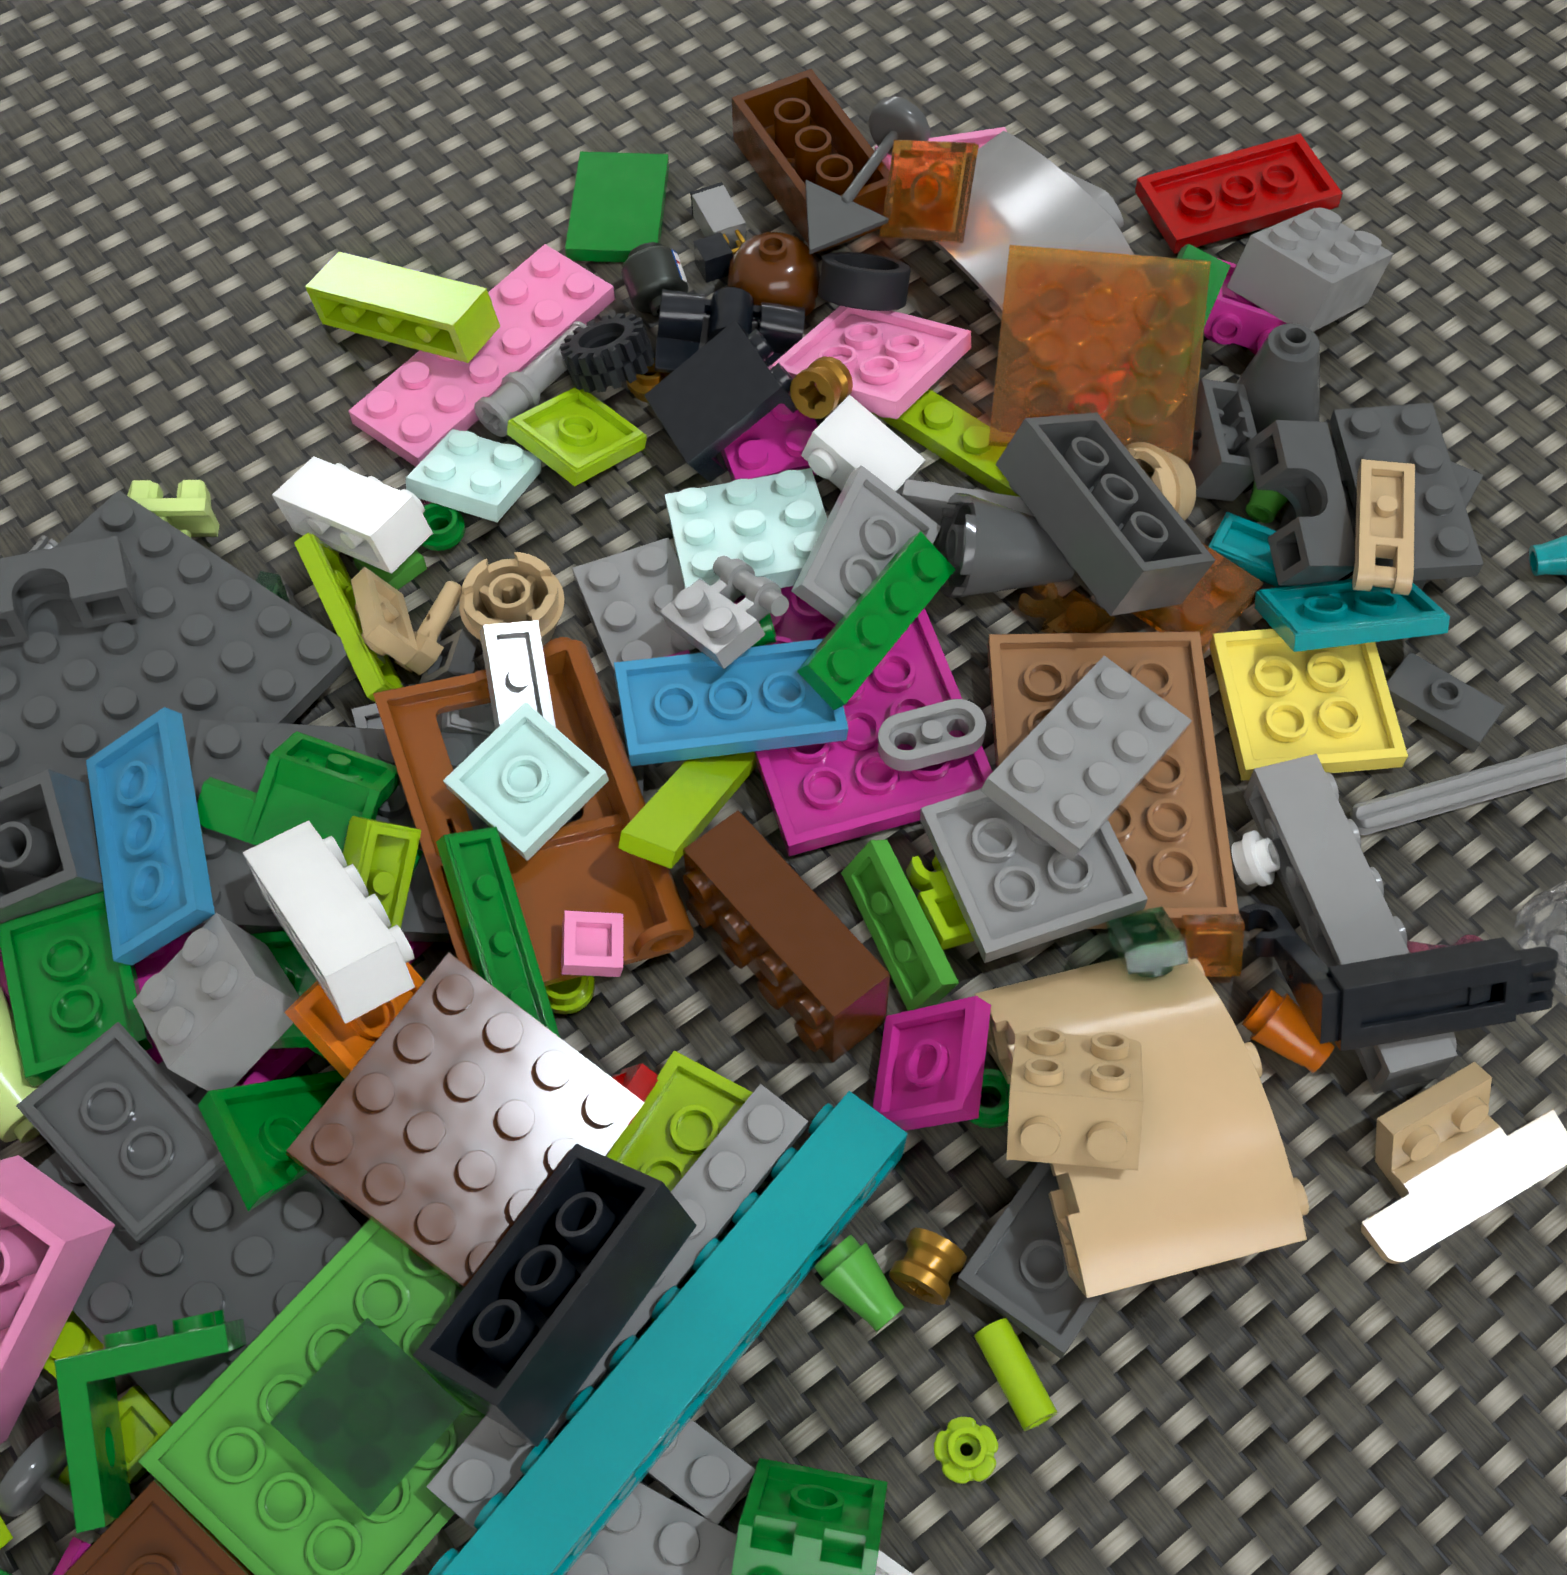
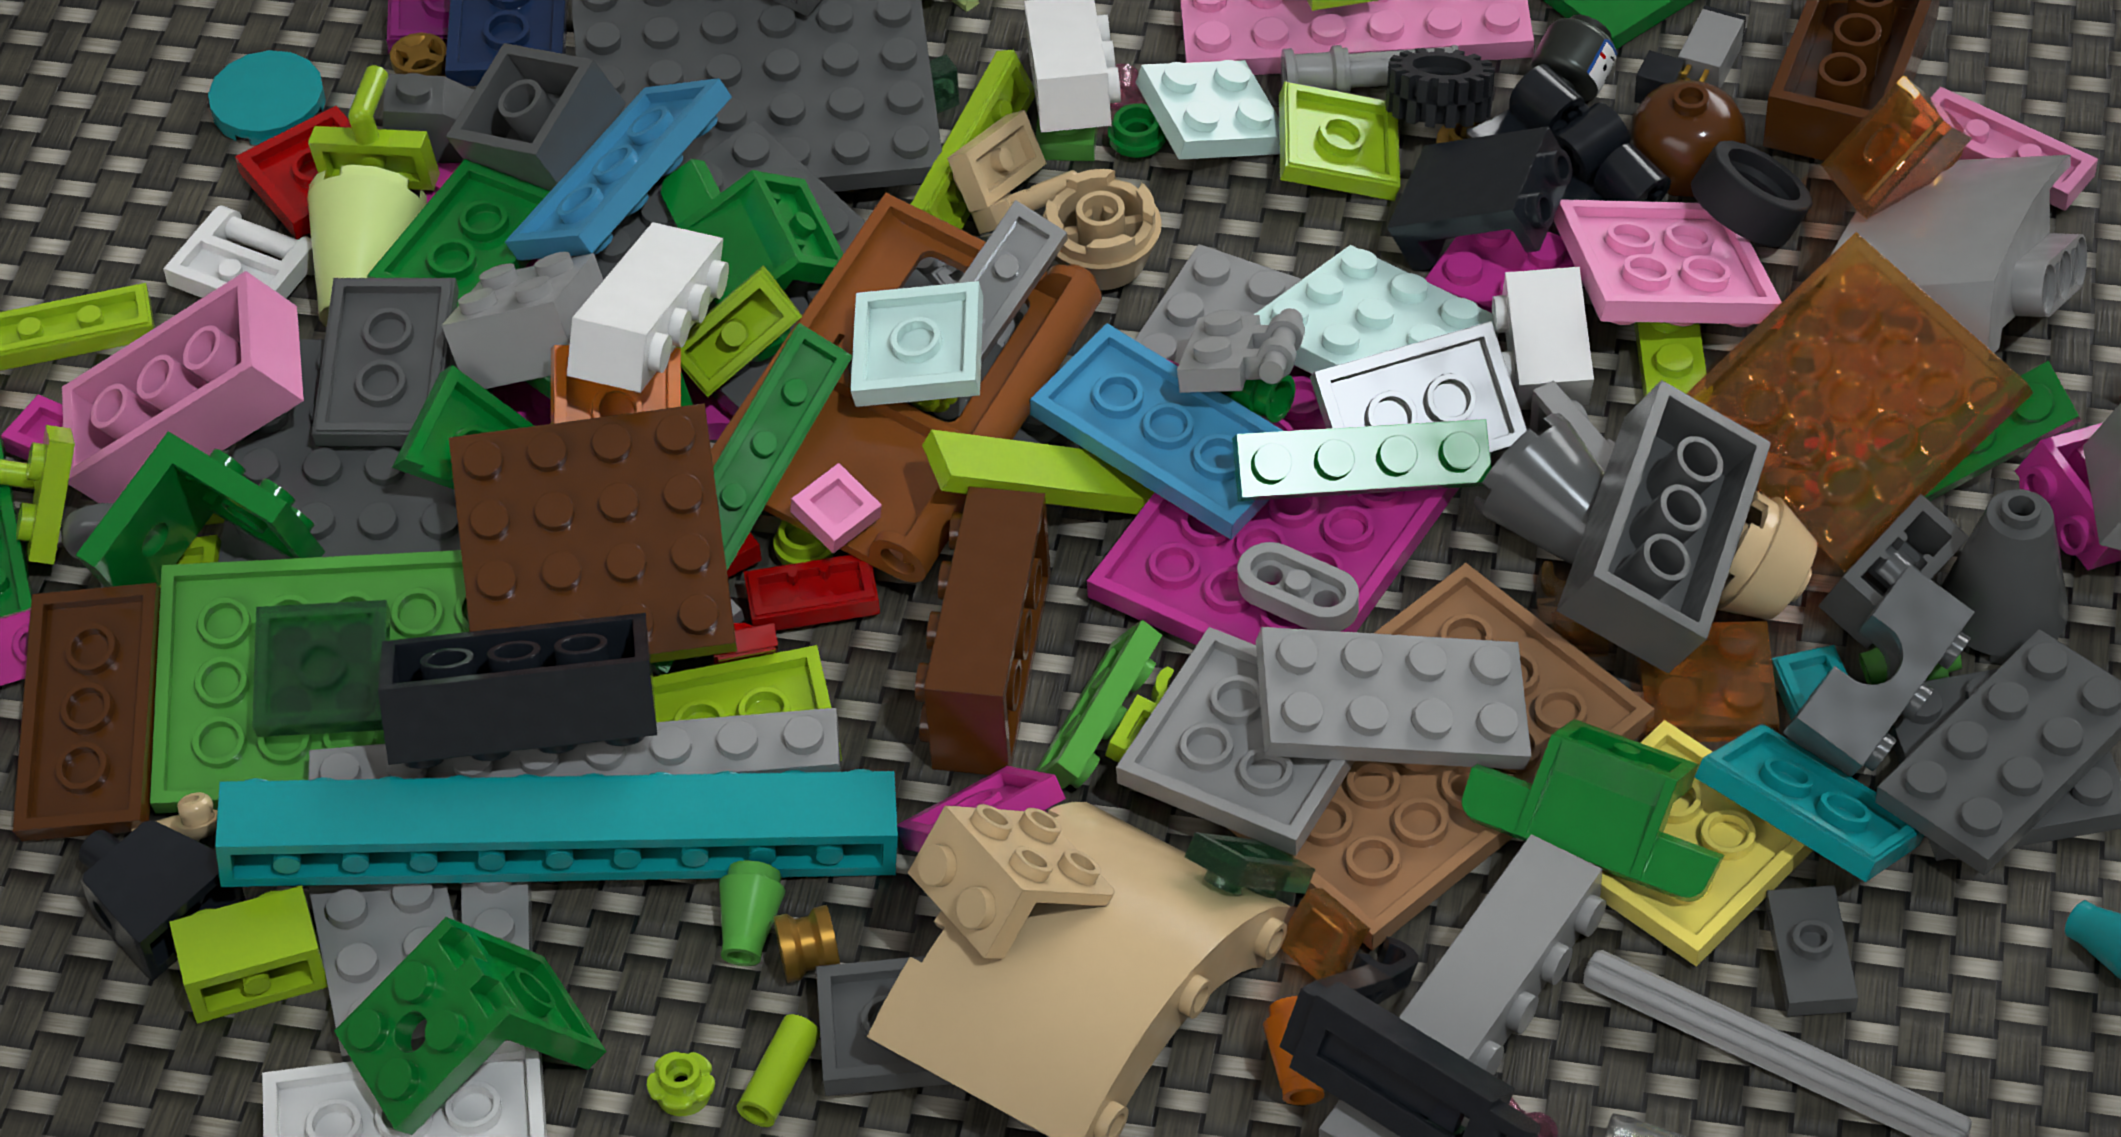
camera: 50 degrees right, 10 degrees down
pearl gold wheel [790,356,853,419] -> none
dark grey piece [805,96,930,254] -> none
white plate [1232,830,1280,887] -> none
tan plate [1352,459,1415,595] -> none
none -> red plate [744,555,880,631]
none -> green plate [1462,719,1725,902]

